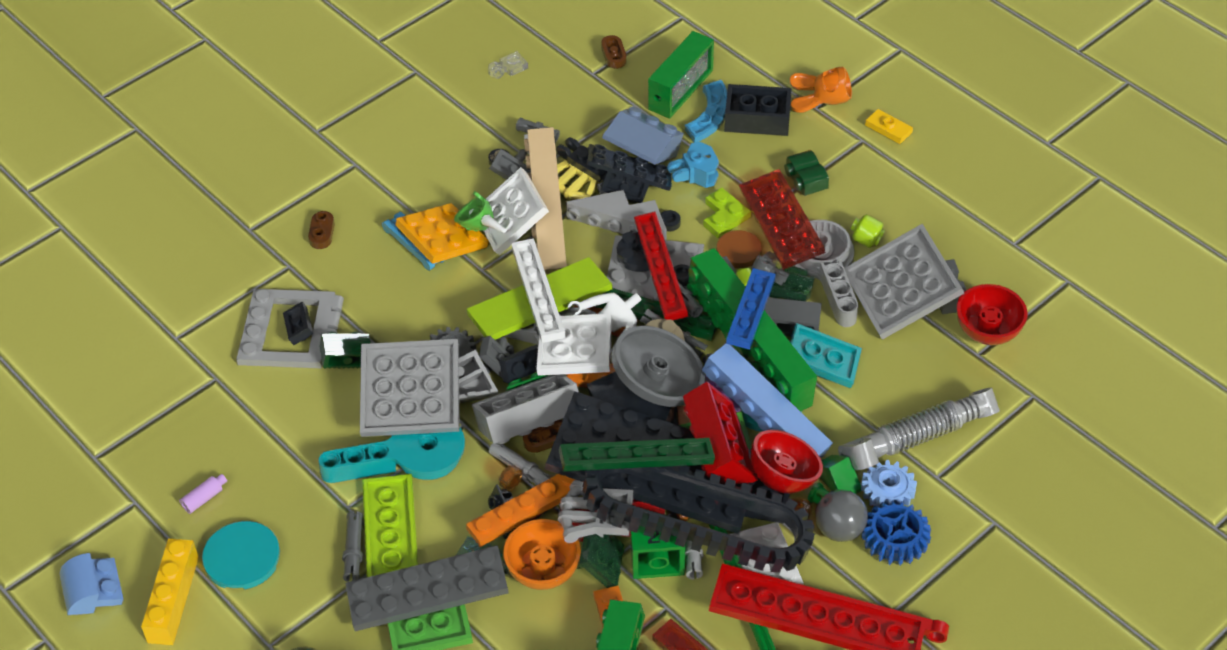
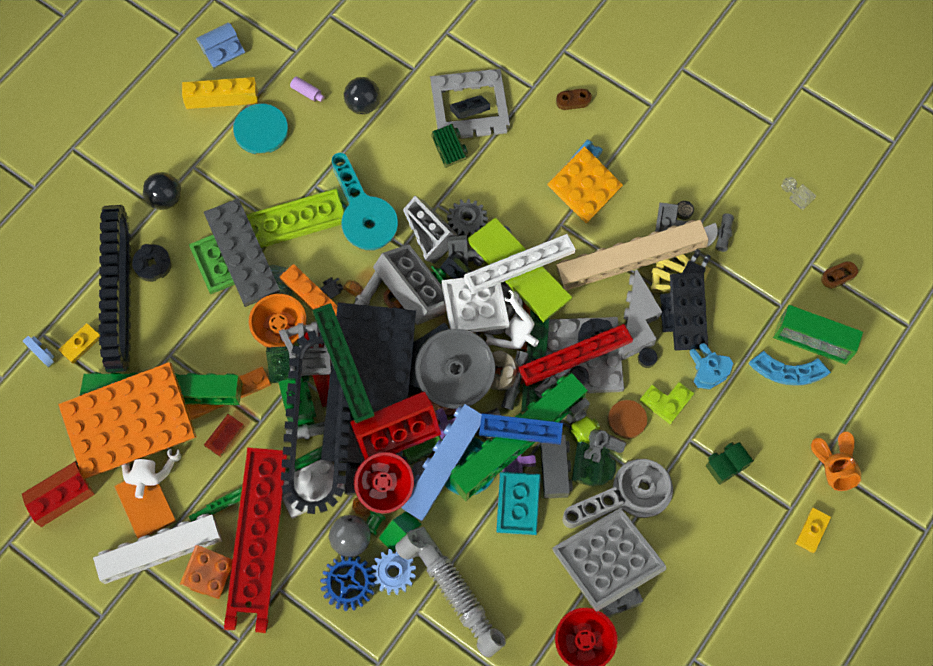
camera: 75 degrees right, 20 degrees up
dark grey pin [342,511,363,582] -> none
light grey plate [360,339,459,437] -> none
bright green helmet [454,191,506,233] -> none
white plate [483,167,549,255] -> none
sand blue slope [602,107,684,165] -> none
black brick [724,84,792,136] -> none
clear red plate [739,169,826,270] -> none
lime head [850,214,885,248] -> none
none -> black piece [343,77,381,115]

